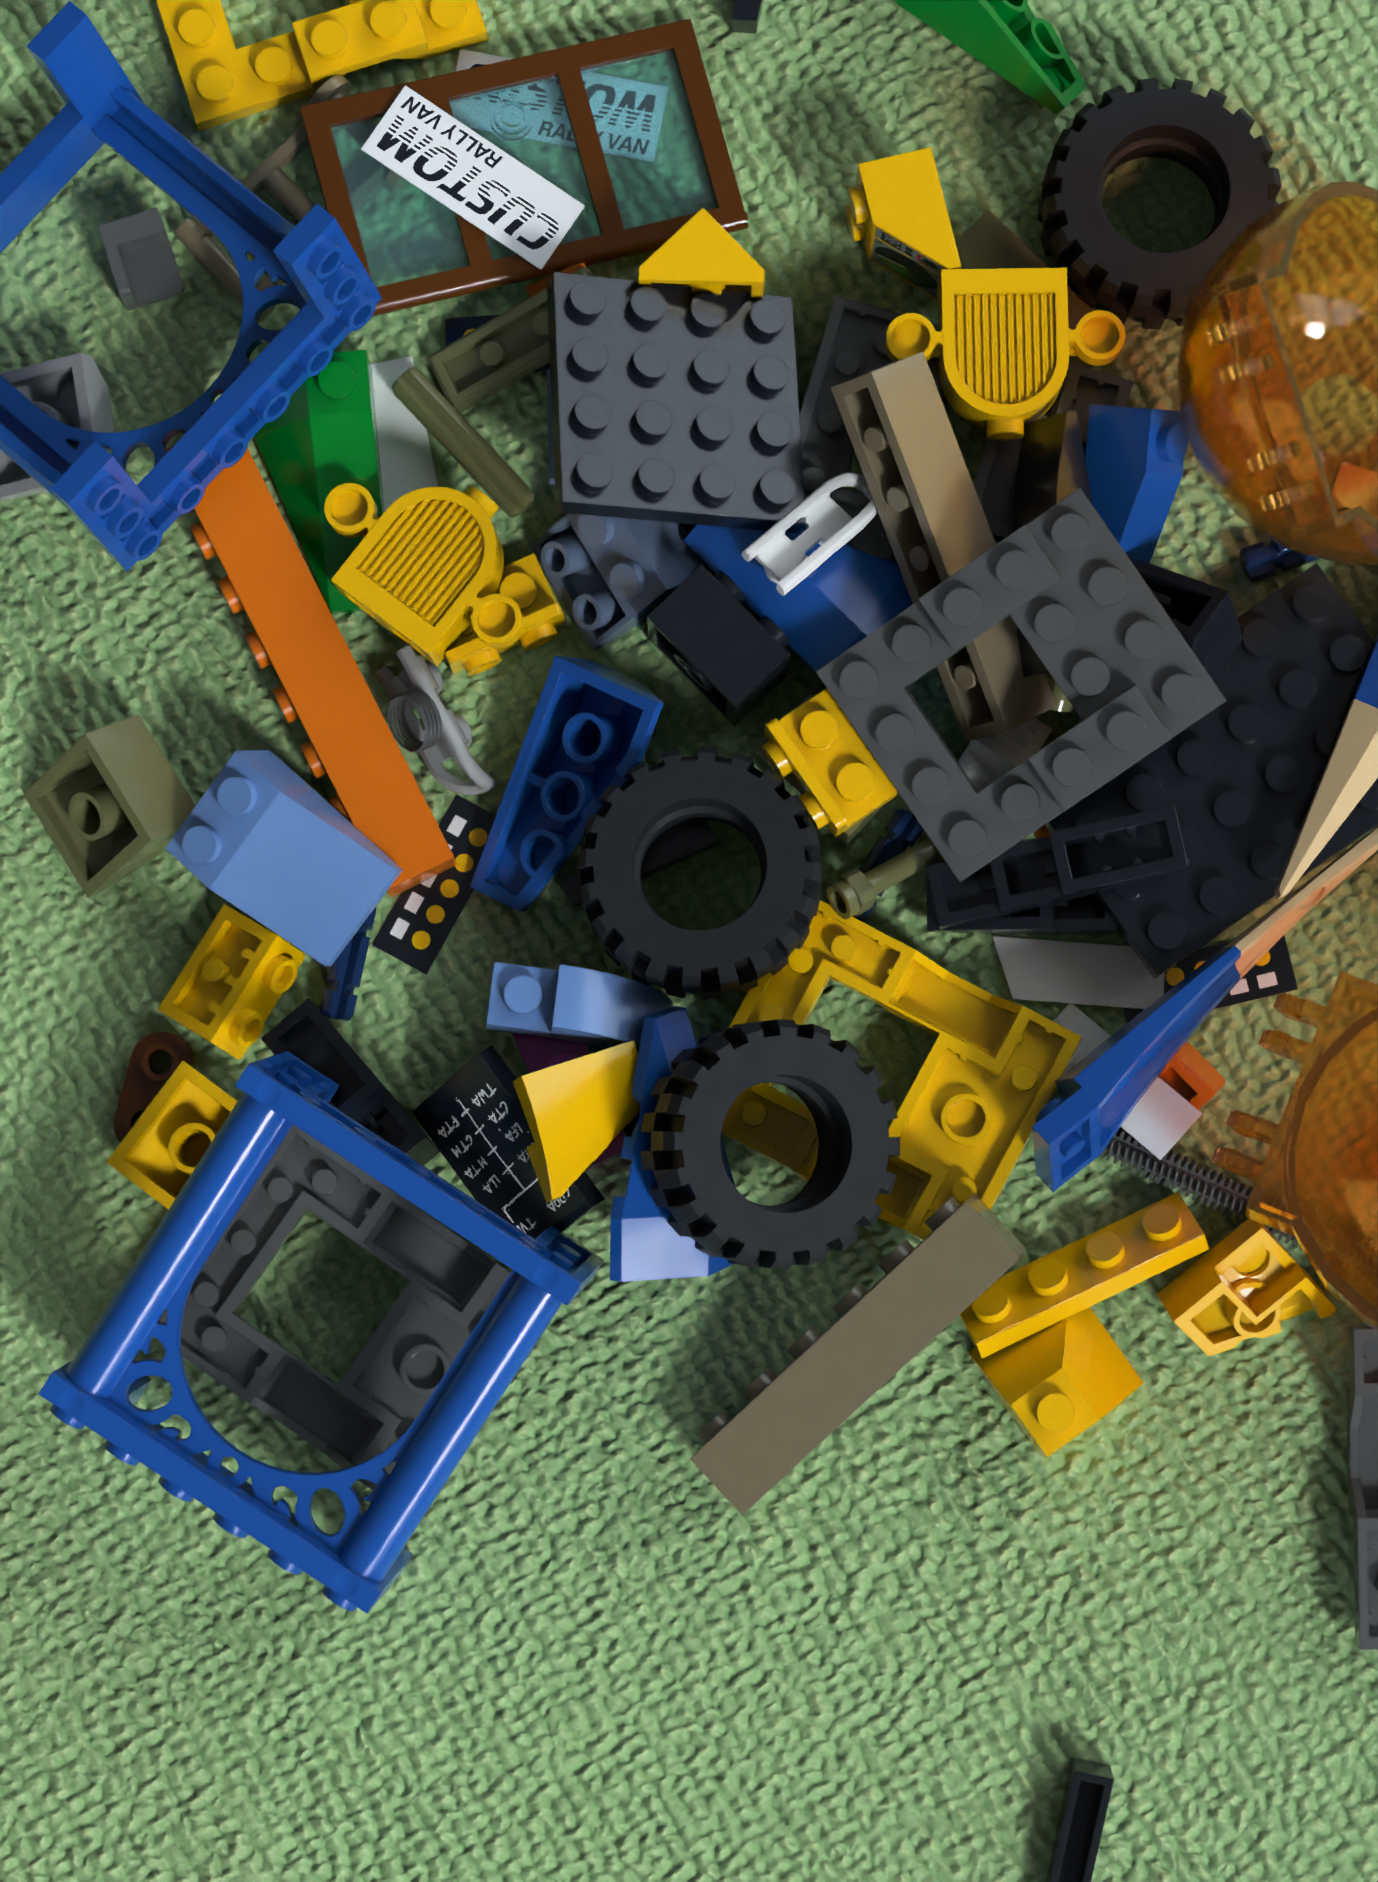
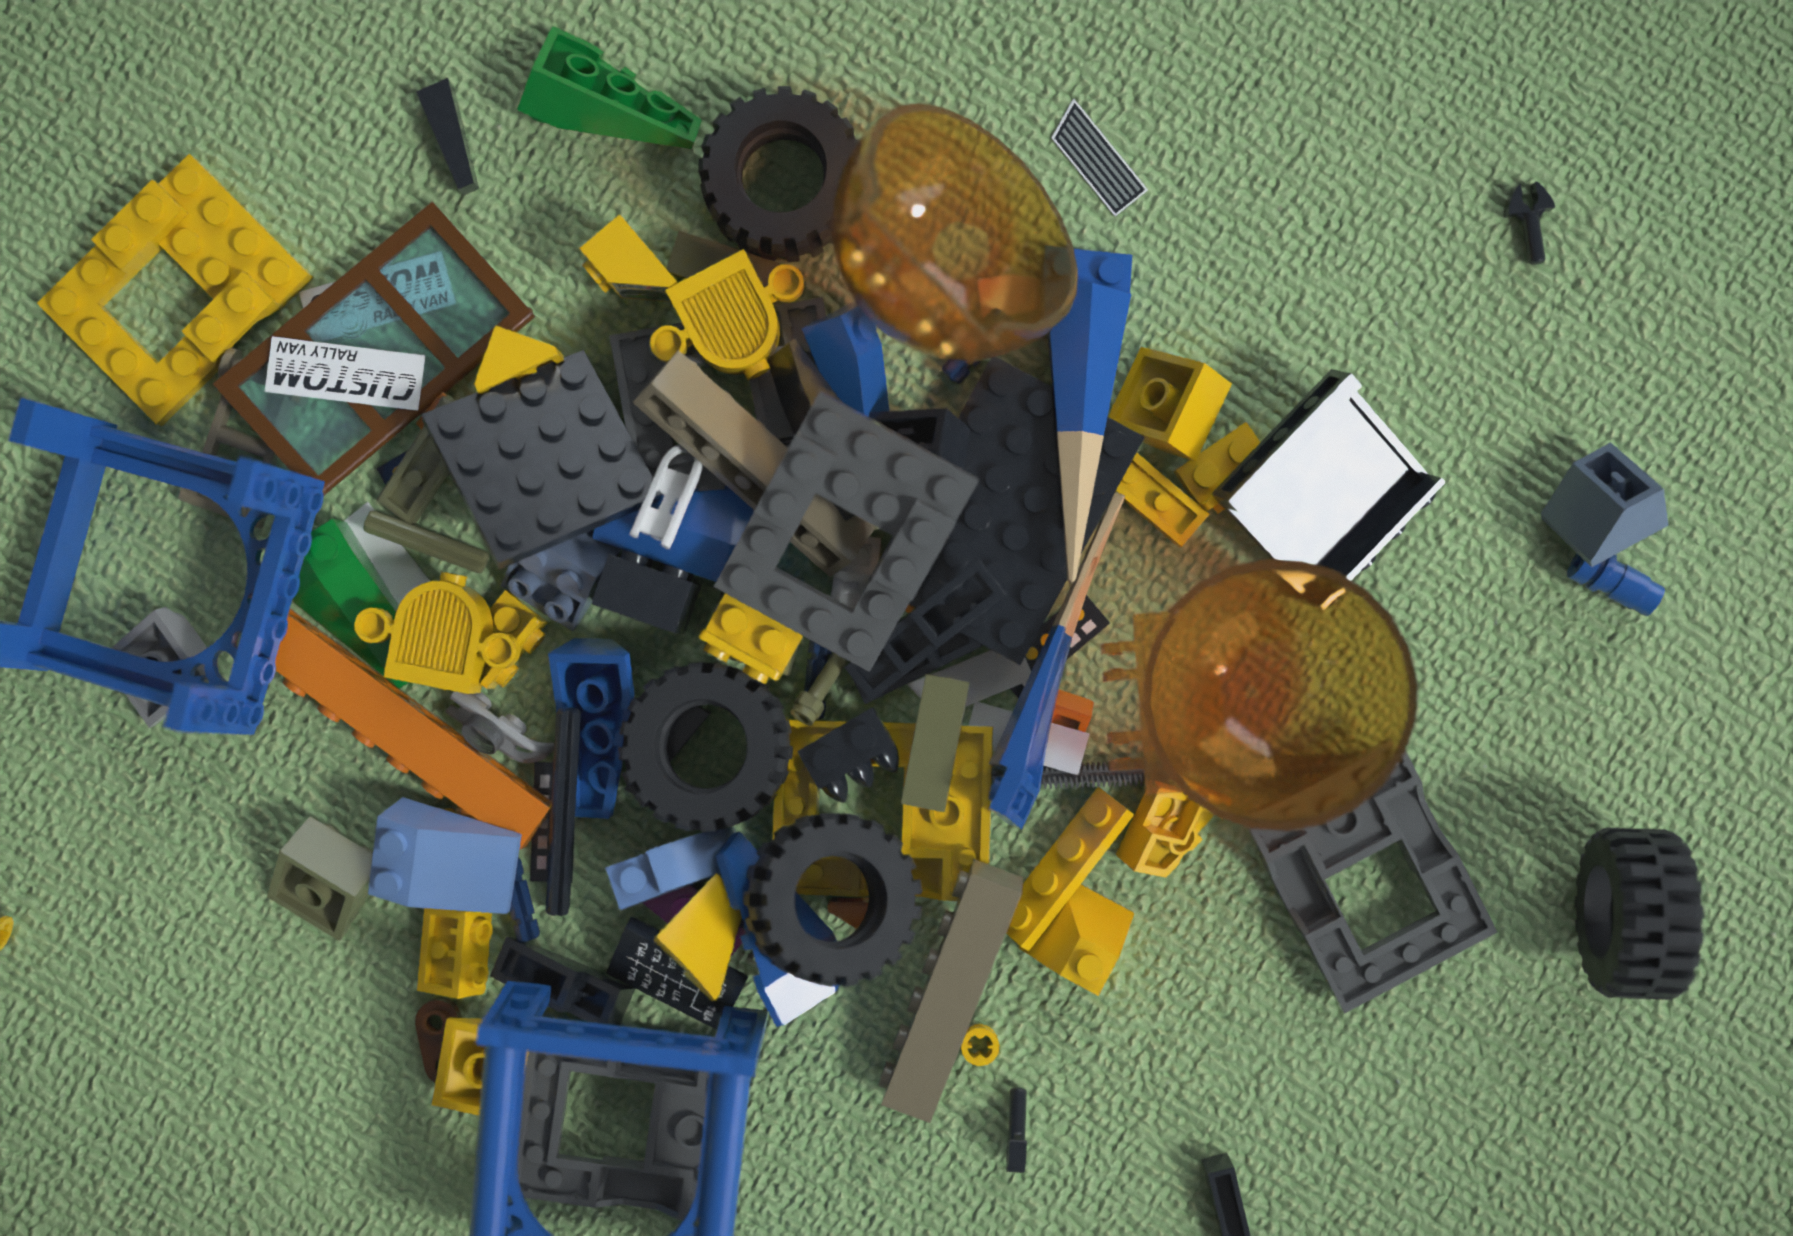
camera: 25 degrees left, 5 degrees up
dark grey panel [98,207,185,311] -> none
none -> black axle [545,707,581,916]
none -> black plate [797,707,899,803]
none -> orange slope [828,897,868,929]
none -> olive tile [901,674,970,812]
none -> yellow bush [961,1023,1000,1066]
none -> black bar [1006,1087,1027,1173]

